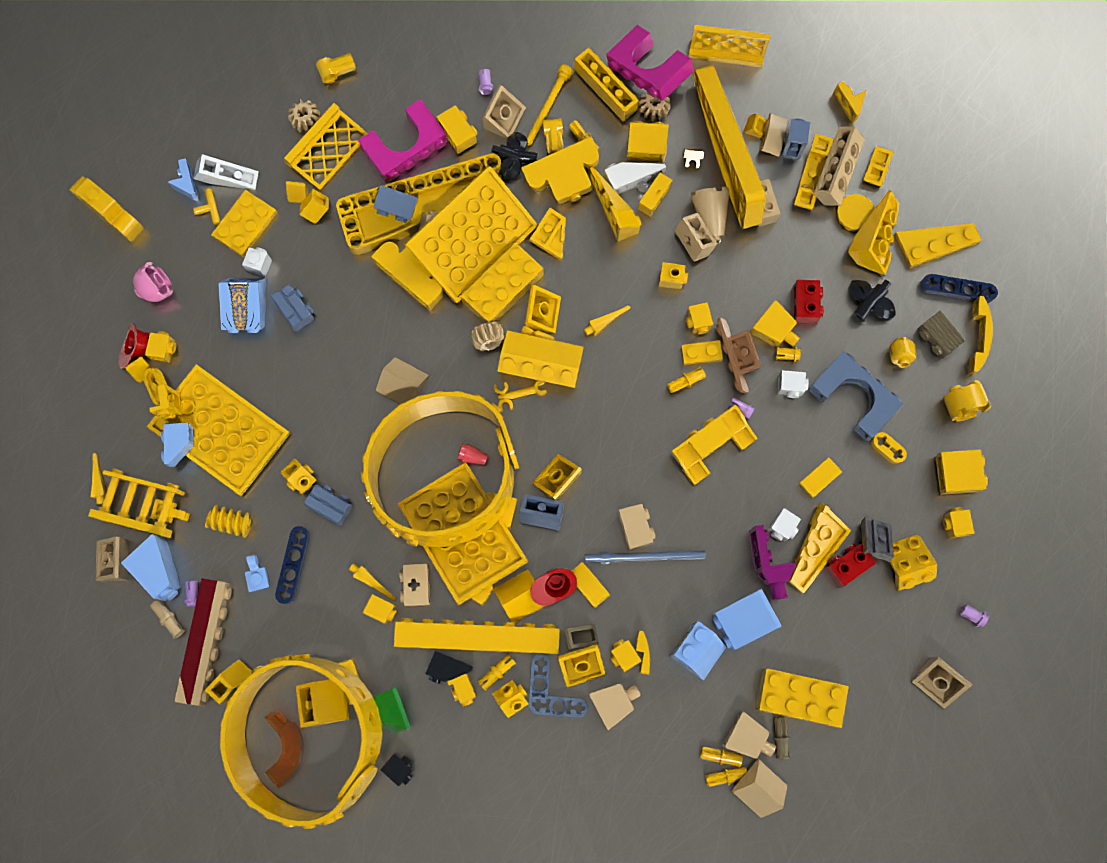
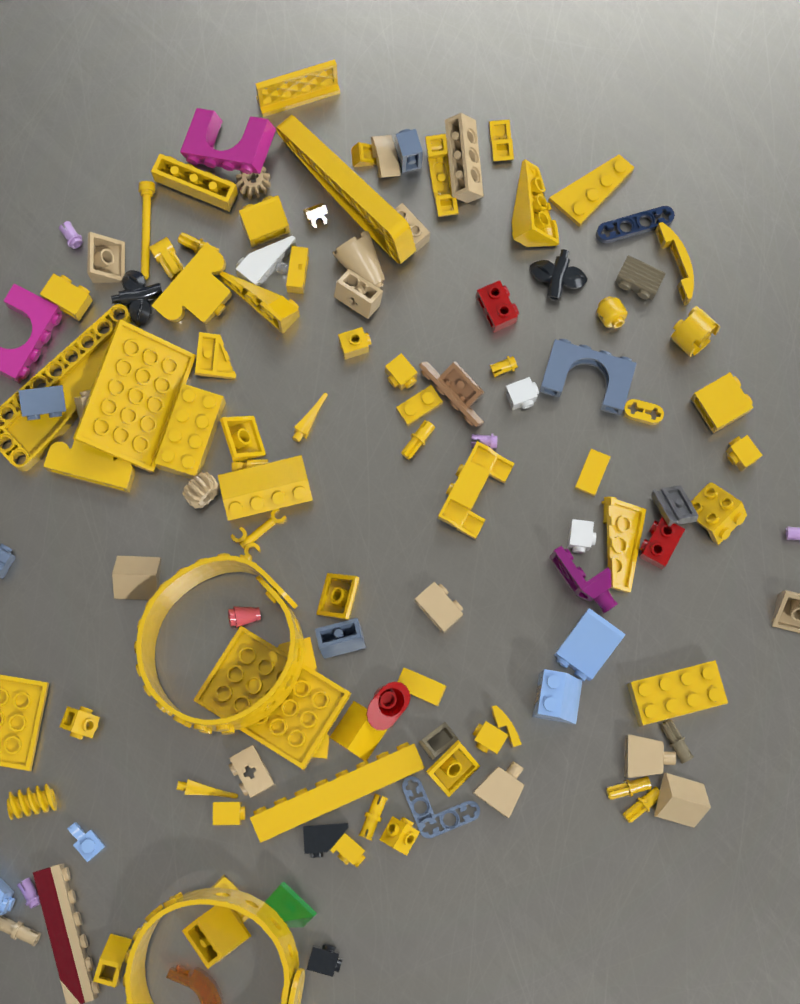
camera: 30 degrees left, 0 degrees up
dark blue beam [275,526,310,604] -> none
sand blue brick [304,484,353,527] -> none
sand blue bar [585,551,706,564] -> none
yellow torso [750,300,800,347] -> none
yellow slope [833,81,866,123] -> none
yellow tile [836,194,875,232] -> none

